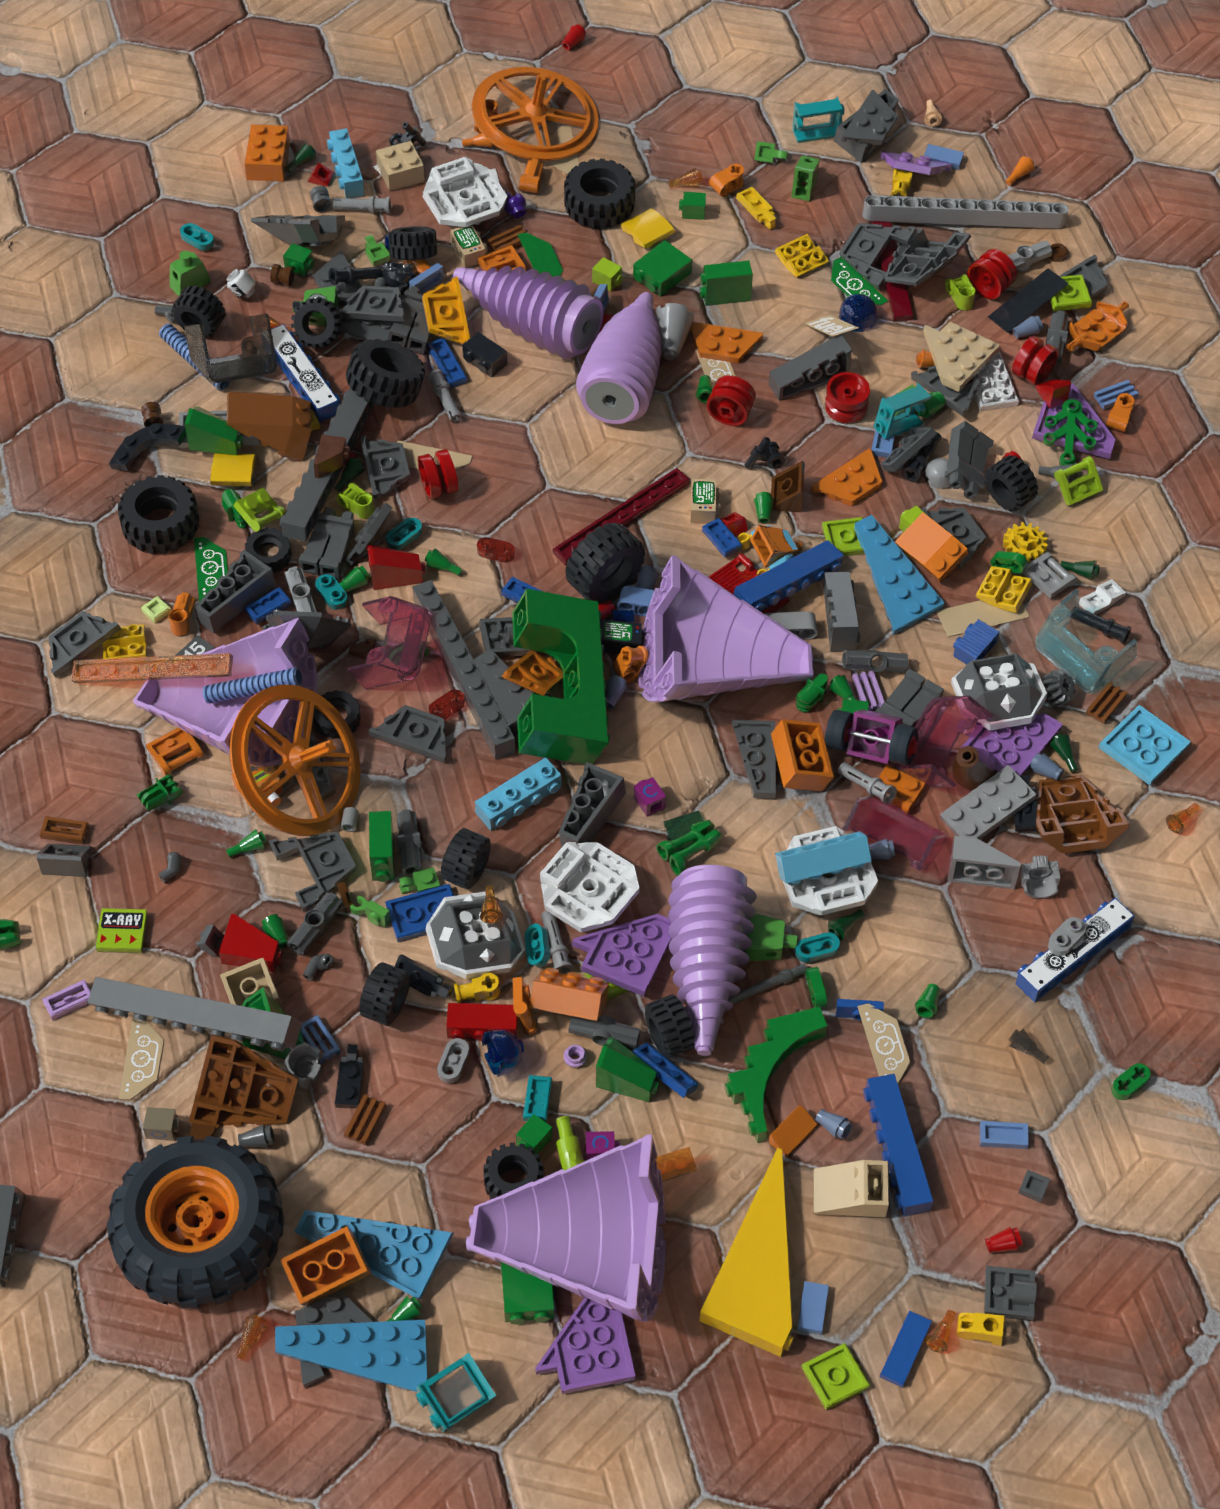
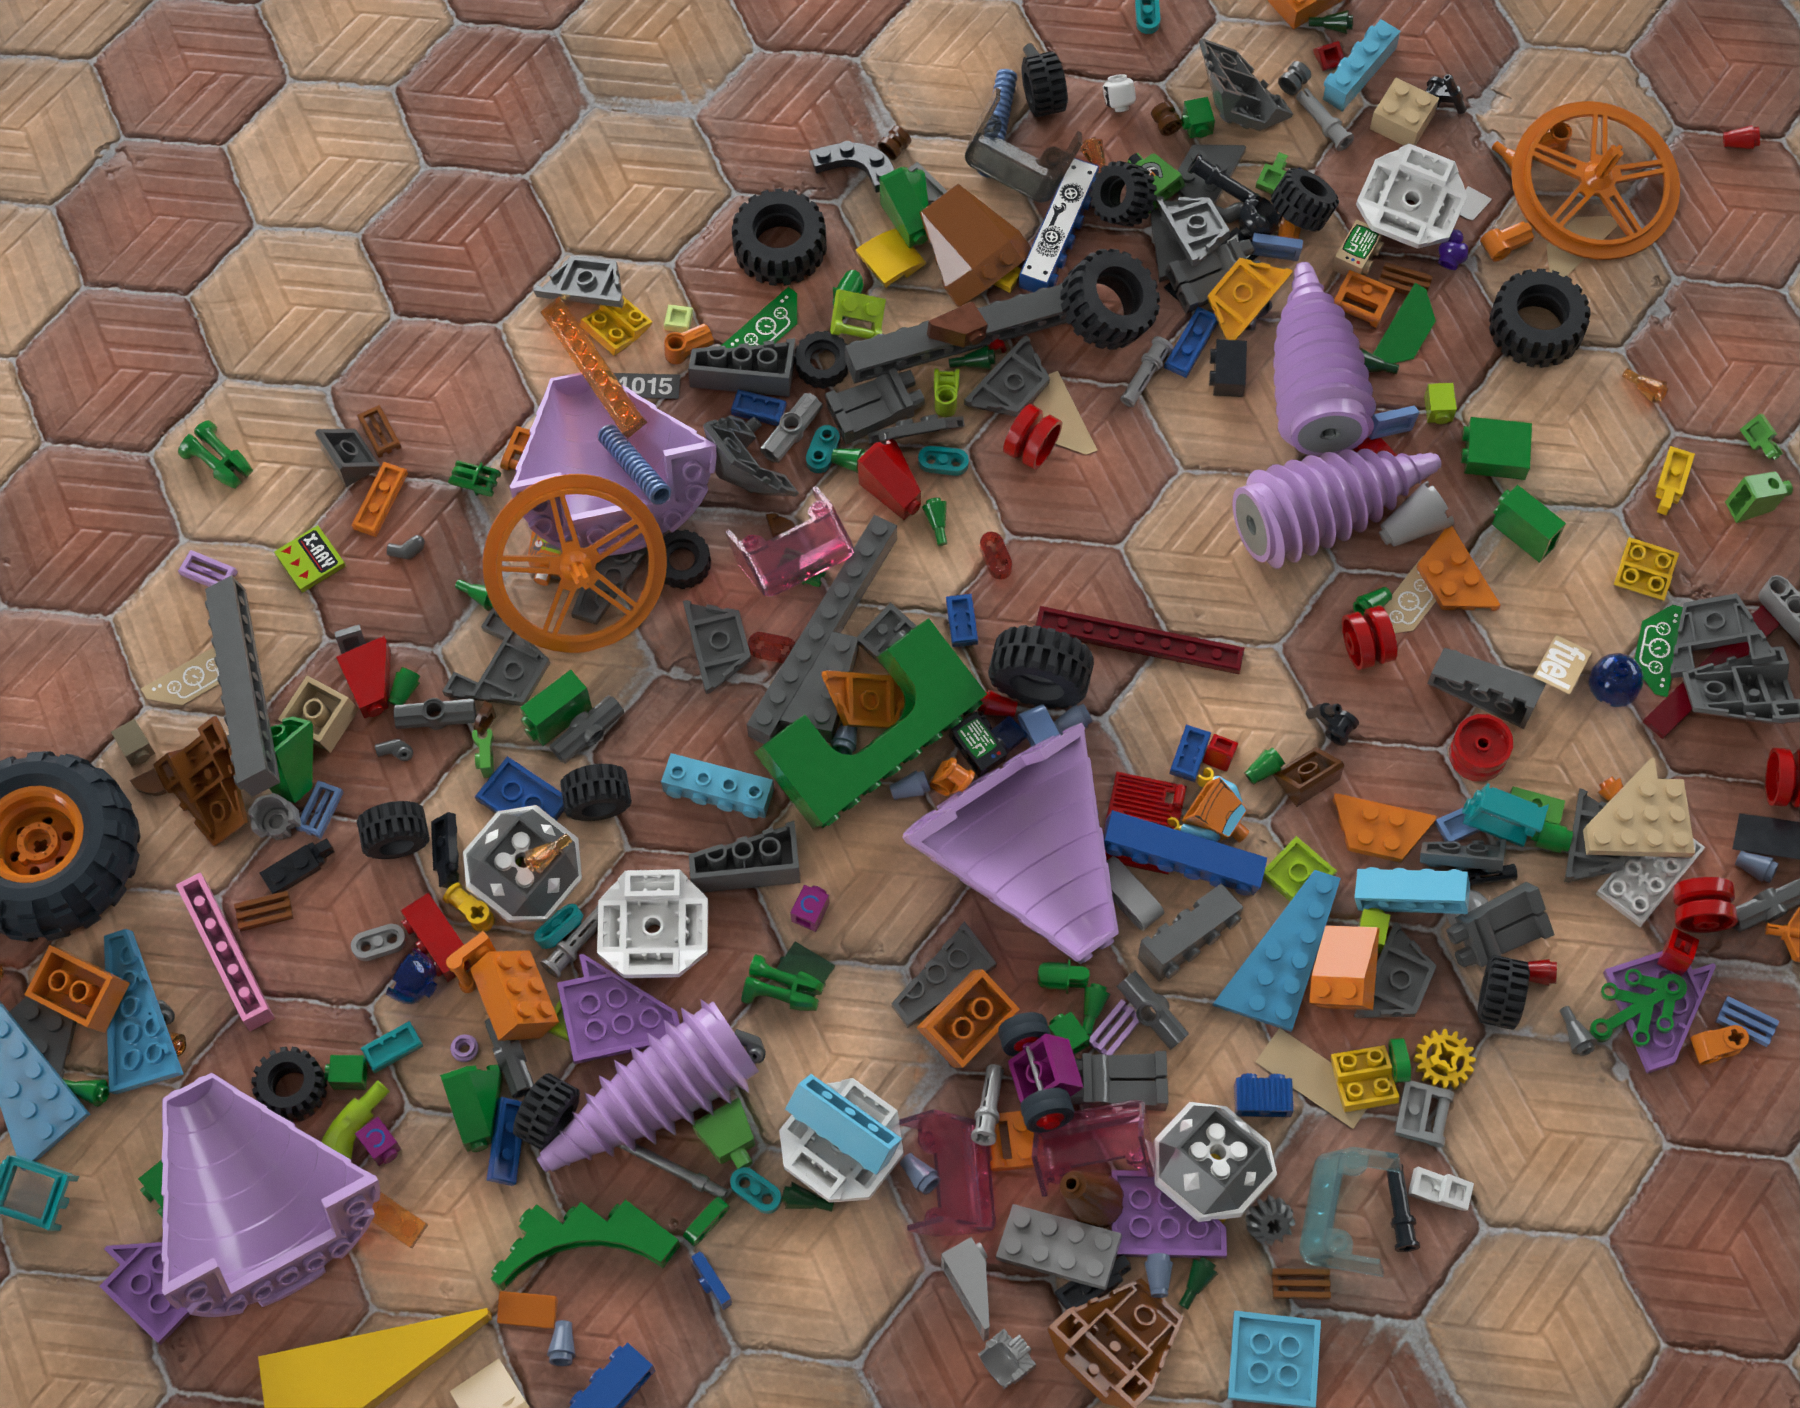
camera: 55 degrees right, 10 degrees up
bright green torso [170,251,211,296] -> none
dark grey cone [238,1124,275,1148] -> none
light grey hinge [341,807,359,832] -> none
bright green plate [399,867,440,894] -> none
yellow slope [621,209,675,248] -> none
green brick [679,192,706,220] -> none
brick [690,479,720,524] -> none
orange piece [709,164,744,197] -> none
tan sticker [857,1003,910,1083] -> none
green cone [915,984,940,1018] -> none
lime piece [945,274,975,311] -> none
lime plate [1054,456,1103,505] -> none
dark green cone [1061,560,1100,581] -> none
none -> bright pink brick [176,872,275,1031]
none -> orange tile [352,462,408,537]
none -> medium azure brick [1354,867,1470,914]

